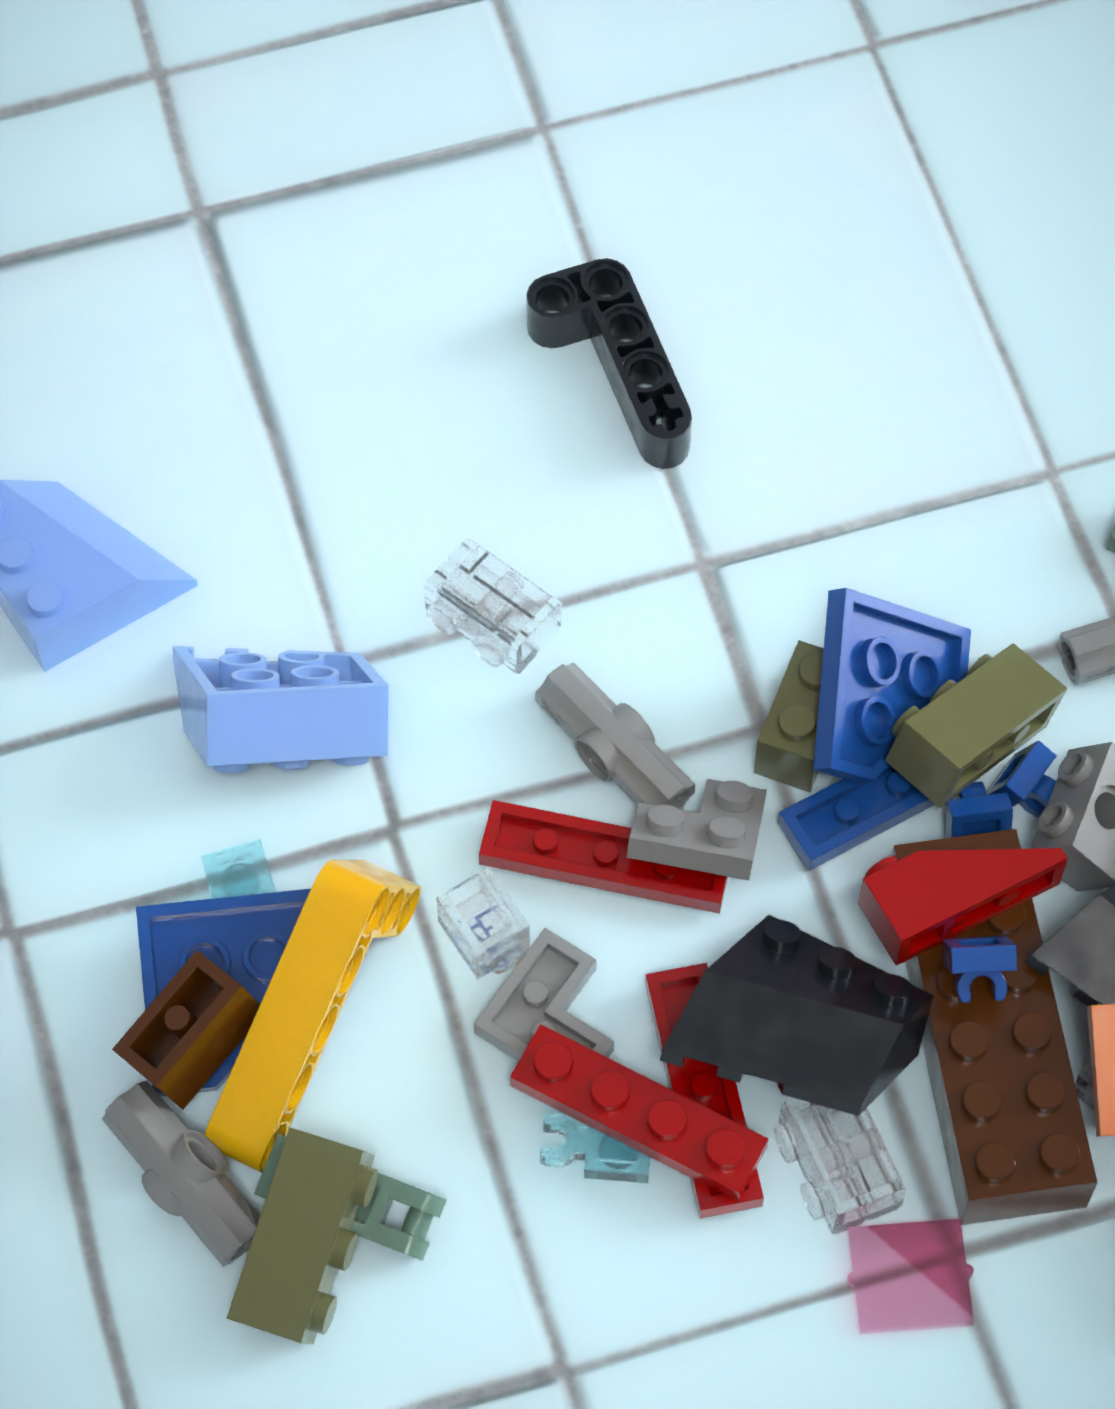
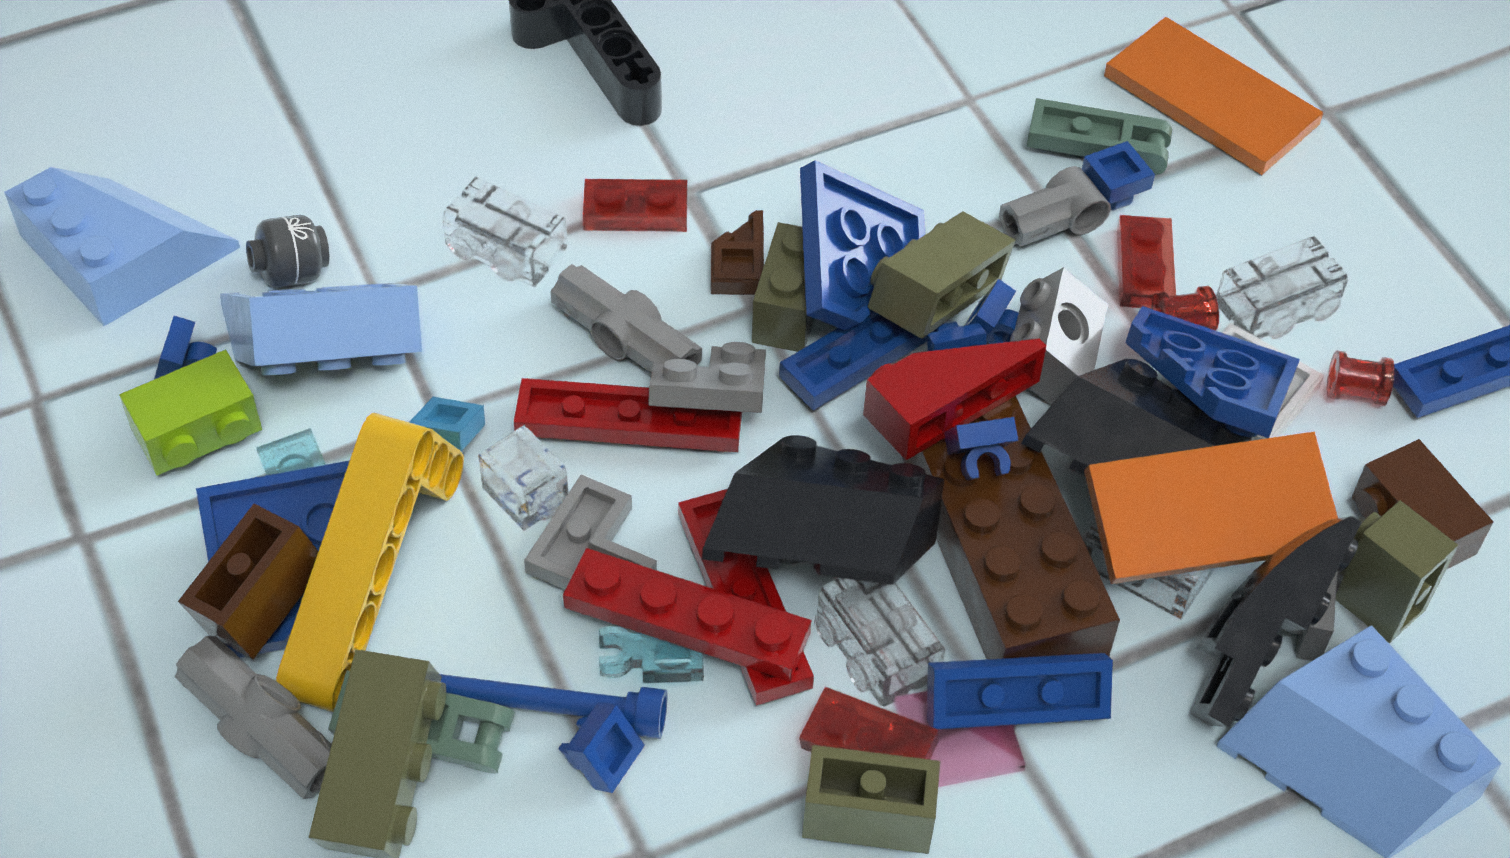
camera: 10 degrees left, 10 degrees down
none -> lime brick [119,349,262,476]
none -> blue tile [154,316,217,379]
none -> dark grey head [246,214,330,288]
none -> dark azure plate [409,396,485,452]
none -> blue piece [440,674,668,739]
none -> blue tile [558,702,645,793]
none -> clear red plate [583,179,687,232]
none -> reddish brown tile [711,210,764,295]
none -> clear red plate [799,687,939,759]
none -> olive brick [802,745,941,854]
none -> blue plate [927,653,1113,730]

